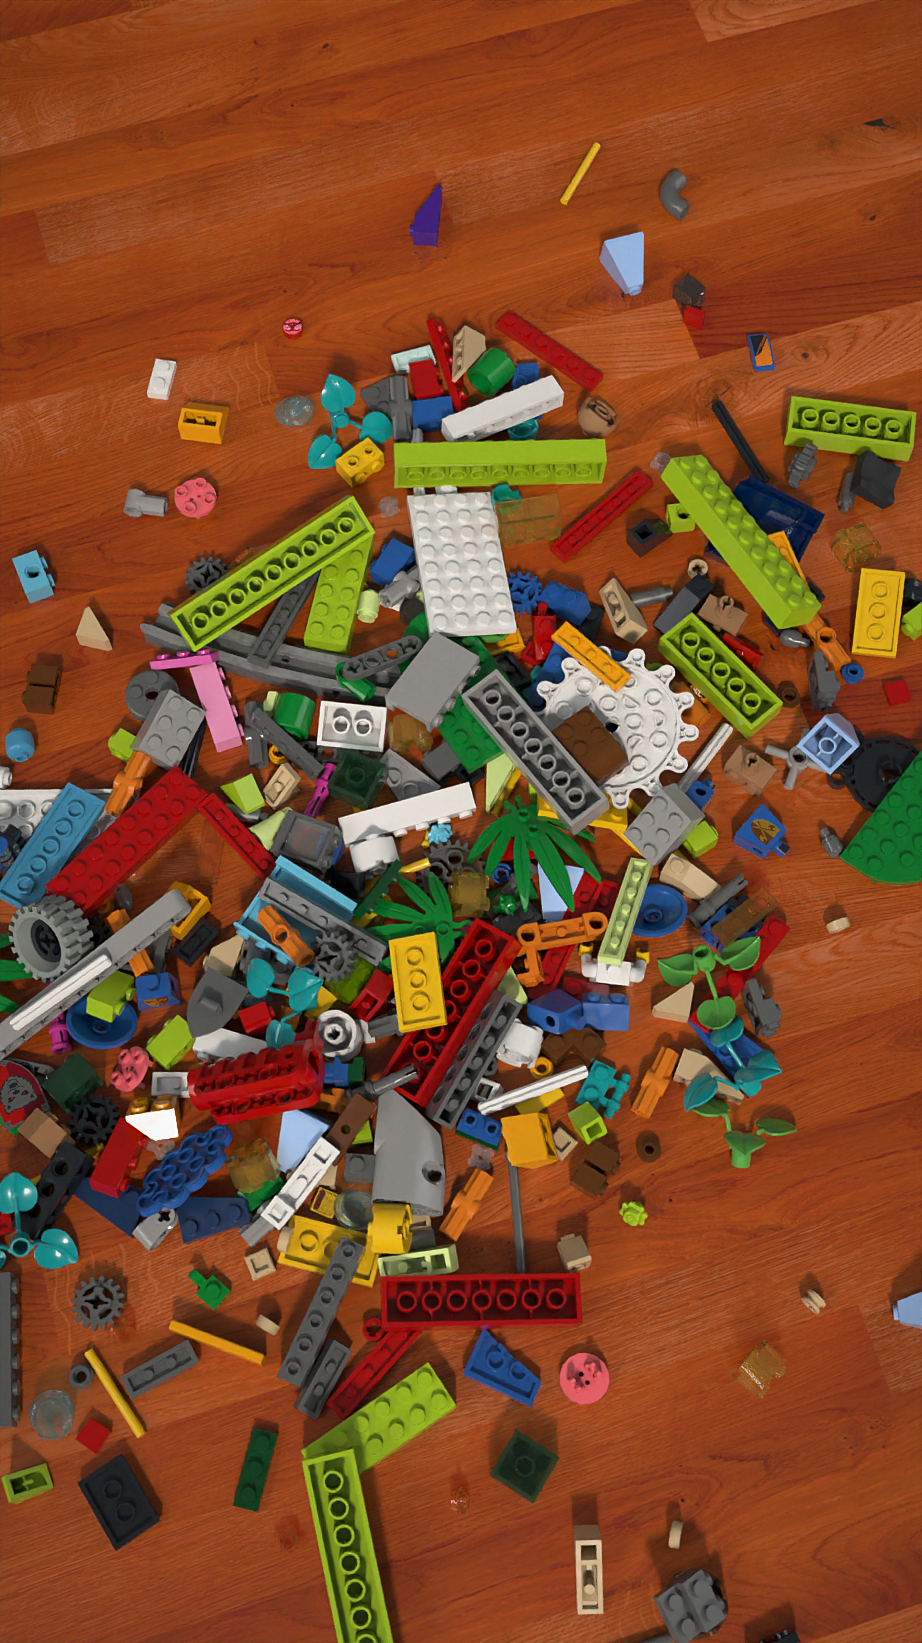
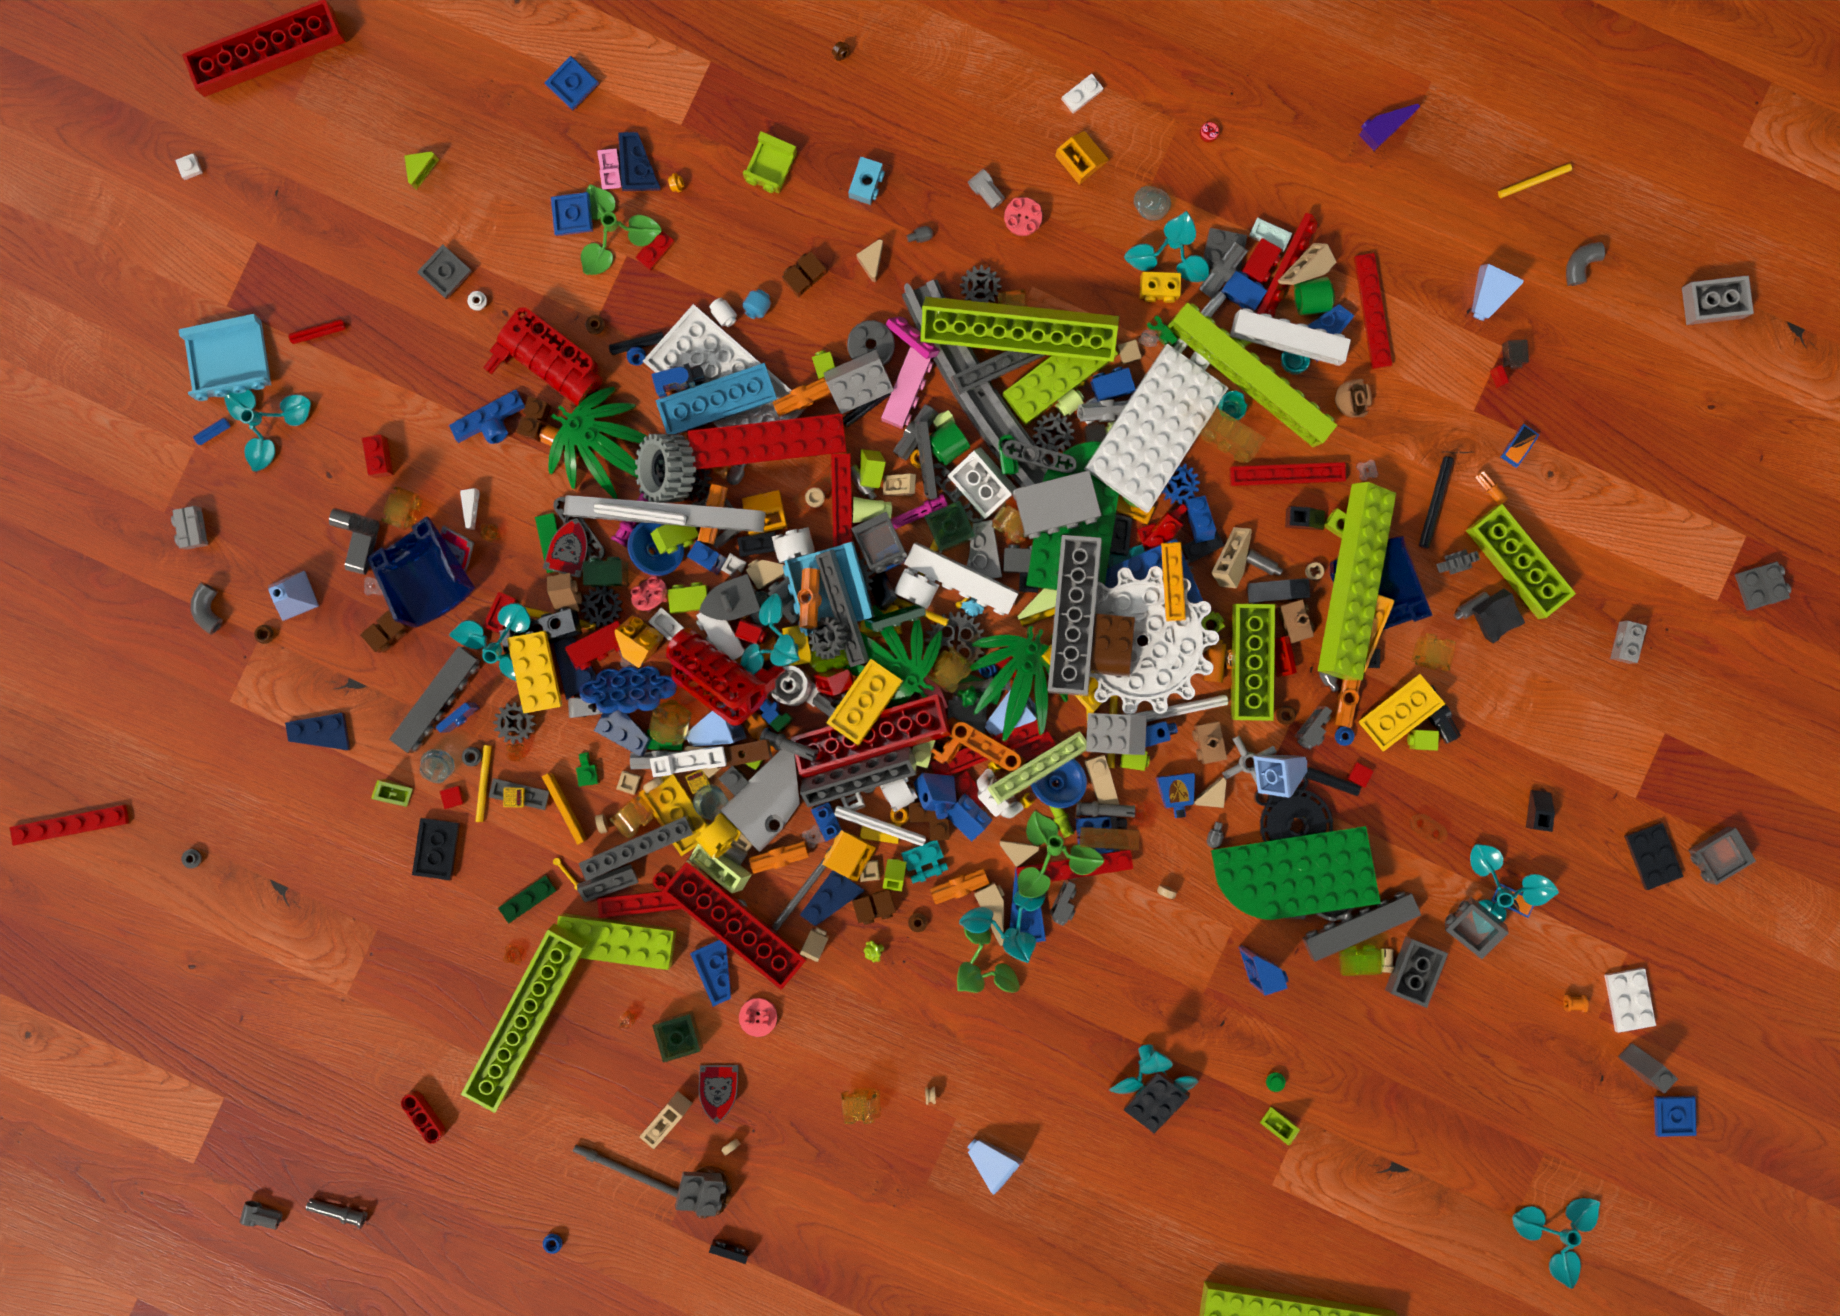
camera: 40 degrees right, 20 degrees up
none -> blue plate [436,703,480,733]
none -> yellow tile [503,787,525,807]
none -> yellow plate [507,630,563,713]
none -> yellow hinge [553,858,579,890]
none -> clear yellow brick [609,794,654,838]
none -> shield [699,1065,738,1124]
none -> white tile [721,553,747,575]
none -> white brick [772,527,815,563]
none -> dark blue wing [800,870,865,926]
none -> tan tile [805,488,825,508]
none -> dark grey cylinder [906,226,933,243]
none -> dark grey gear [1033,413,1075,455]
none -> lime pin [1049,806,1075,838]
none -> tan tile [1117,340,1142,364]
none -> green plate [1147,316,1178,346]
none -> tan slope [1194,777,1226,808]
none -> black axle [1305,767,1361,796]
none -> orange axle [1475,470,1508,505]
none -> light grey brick [1682,276,1754,325]

